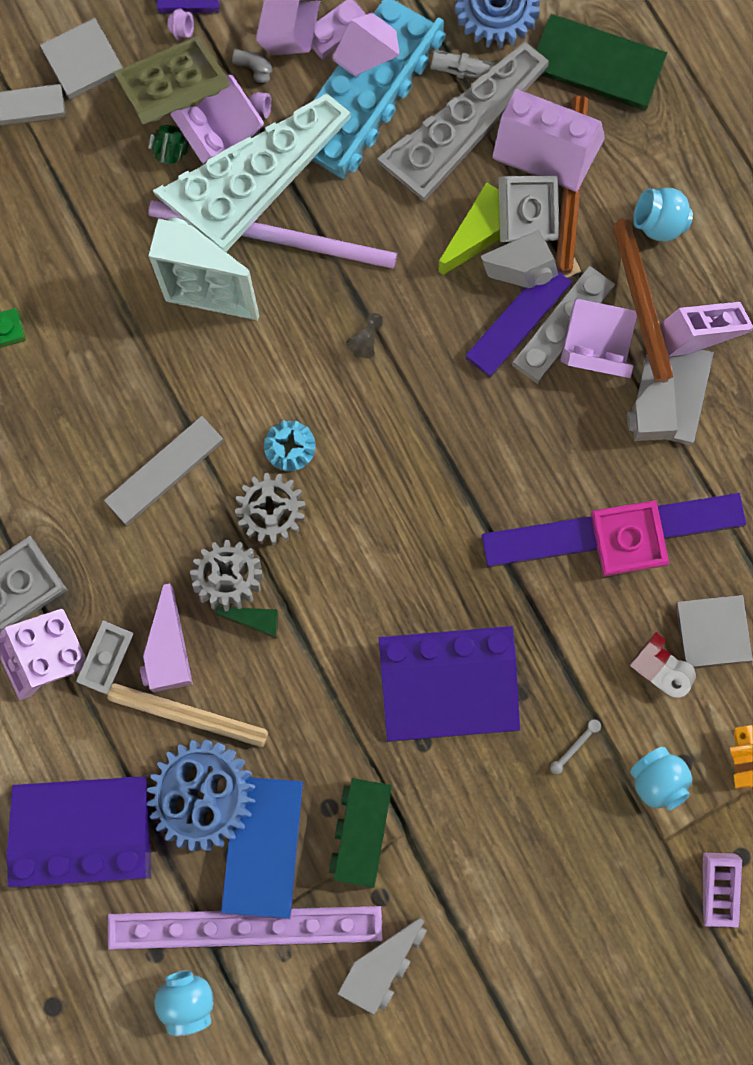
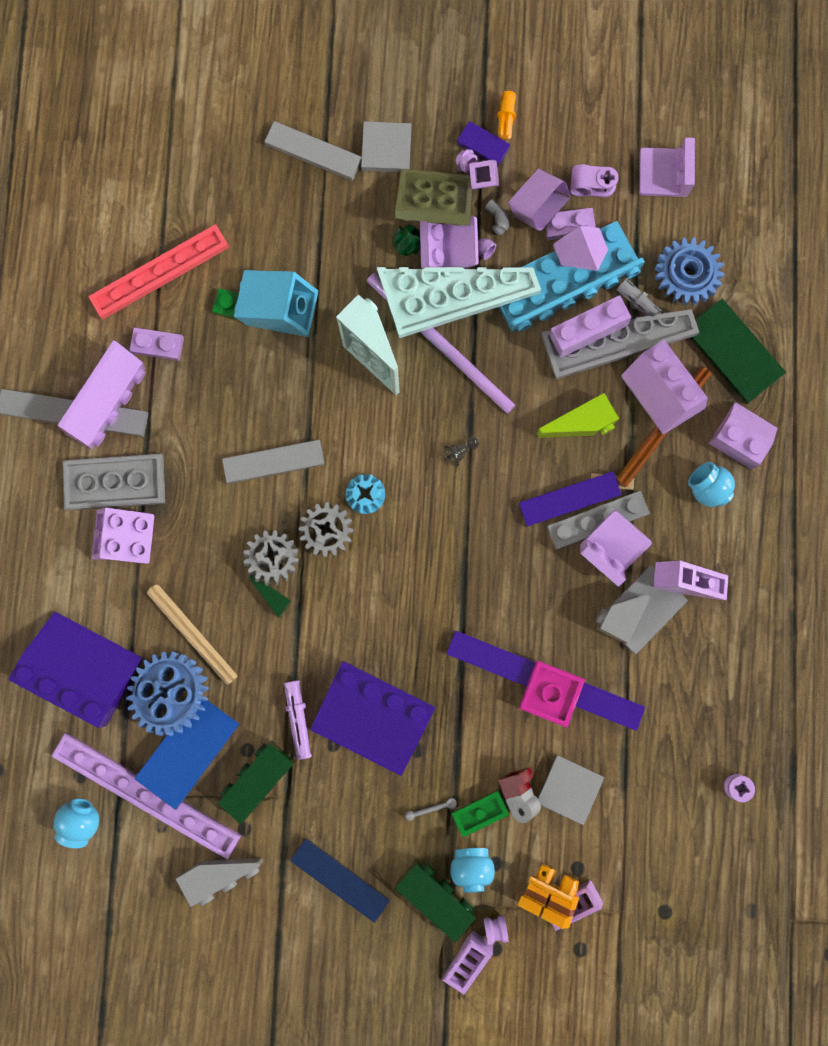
camera: 30 degrees right, 5 degrees up
light grey plate [76,621,134,695] -> none
lavender slope [140,584,193,693] -> none
light grey slope [481,230,558,288] -> none
light grey tile [498,176,559,242] -> none
dark orange axle [613,218,673,383] -> none
none -> medium azure slope [234,270,318,337]
none -> lavender pin [283,680,312,760]
none -> dark blue tile [290,838,390,923]
none -> dark green brick [395,860,476,942]
none -> green plate [451,790,509,838]
none -> lavender brick [469,160,499,189]
none -> lavender wheel [483,915,509,946]
none -> lavender brick [550,295,631,358]
none -> lavender slope [709,402,778,470]

